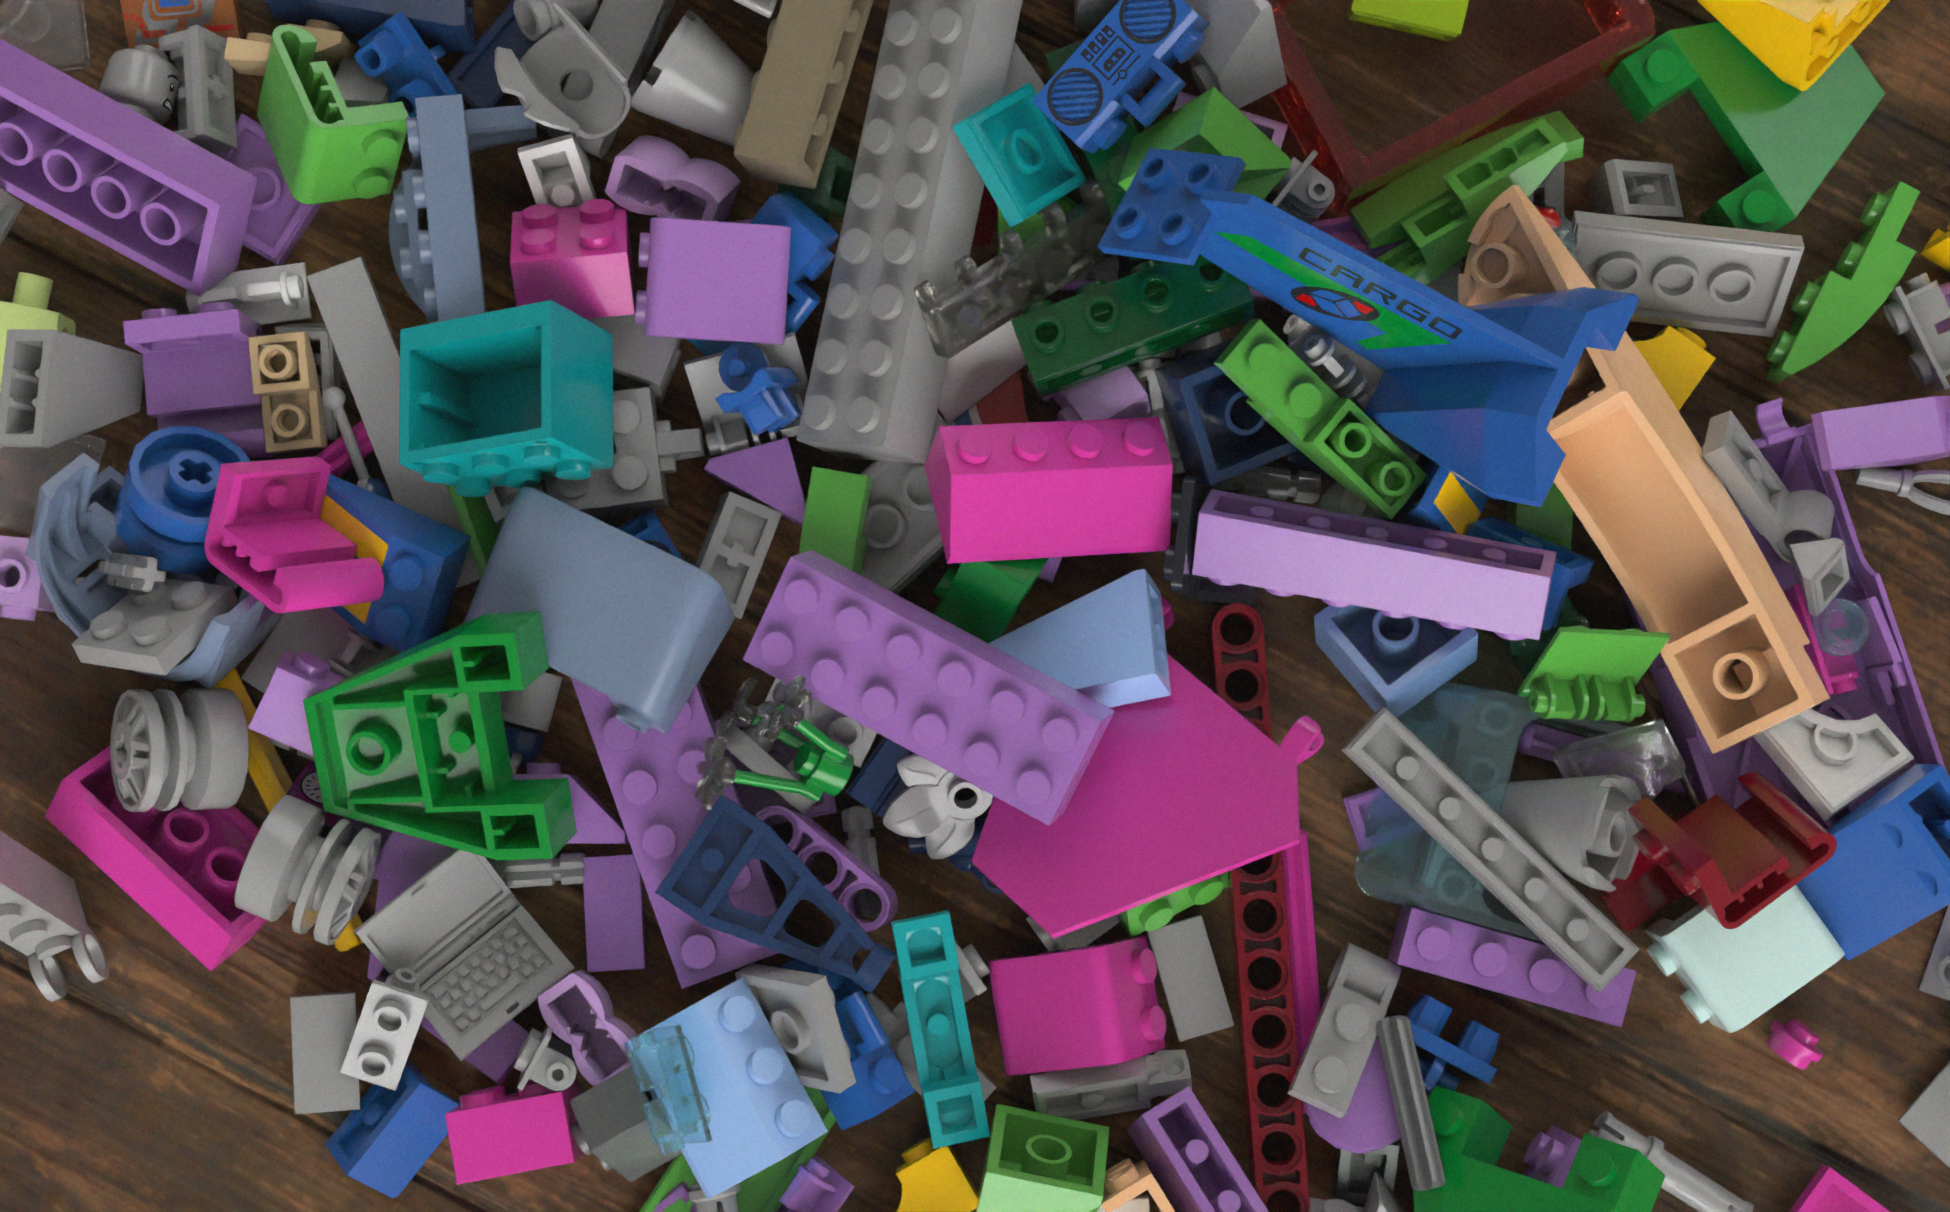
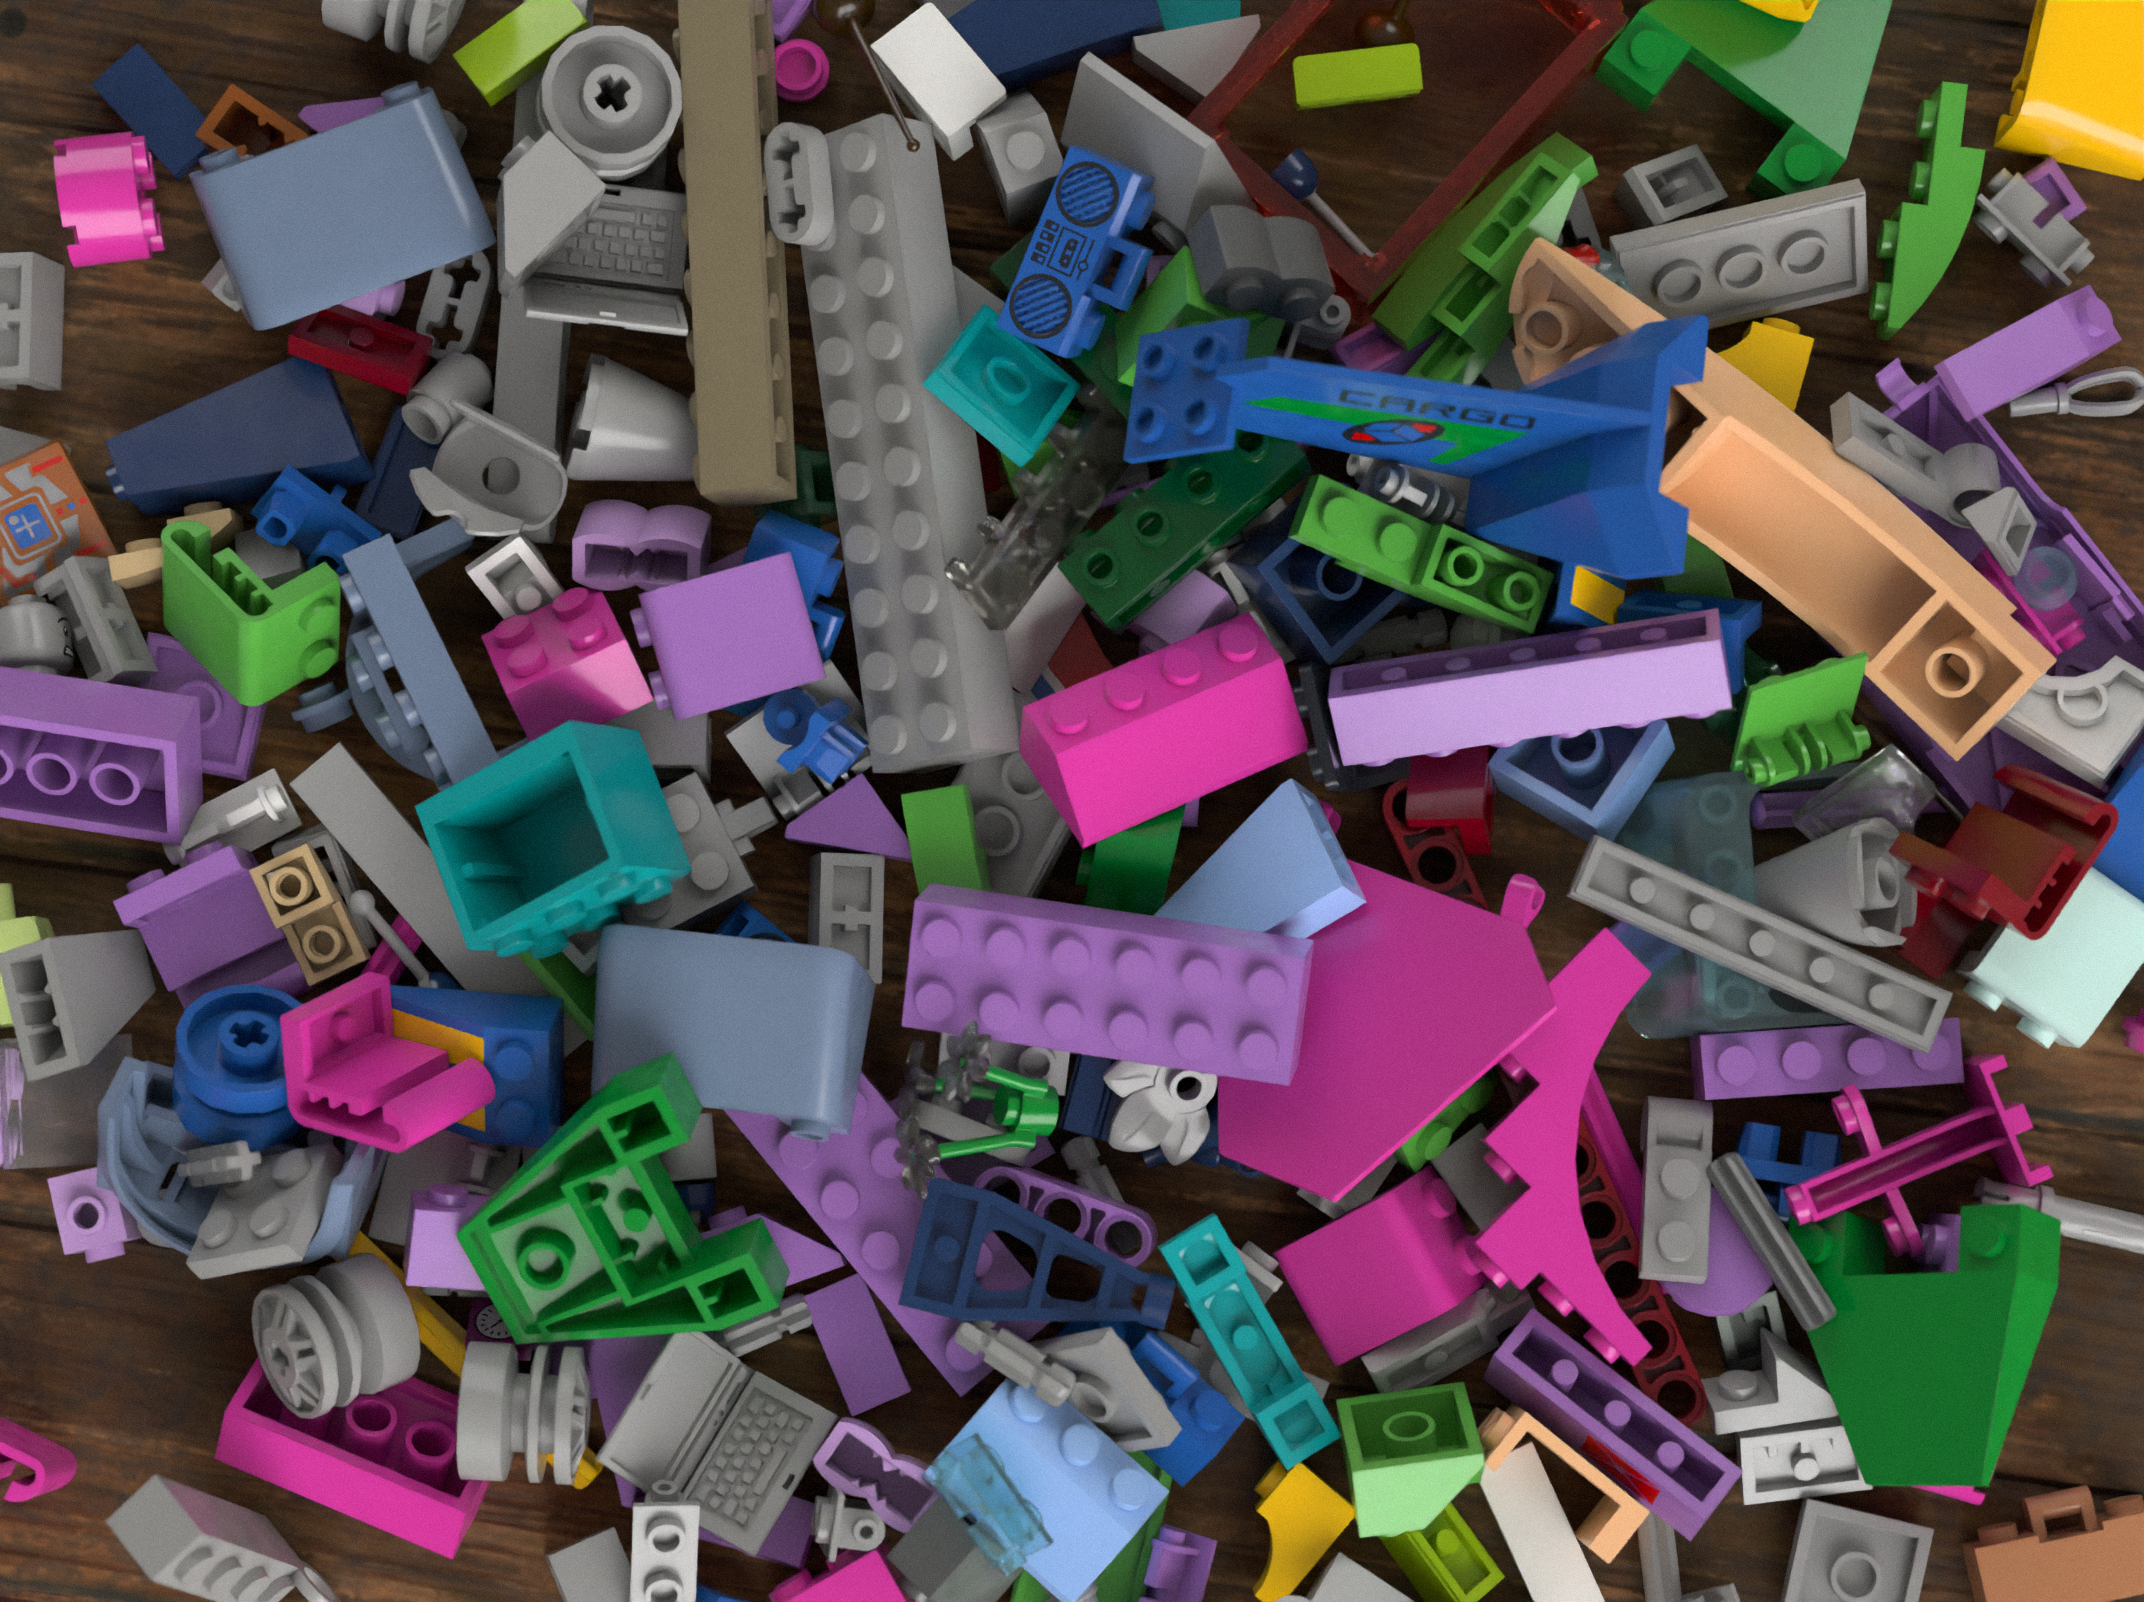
camera: 15 degrees left, 0 degrees up
none -> sand blue plate [290,680,354,733]
none -> light grey axle [954,1321,1076,1407]
none -> dark grey brick [1186,205,1336,322]
none -> hinge [1262,148,1389,279]
none -> dark red panel [1405,745,1499,855]
none -> dark pink arch [1470,927,1652,1366]
none -> dark pink piece [1783,1053,2054,1259]

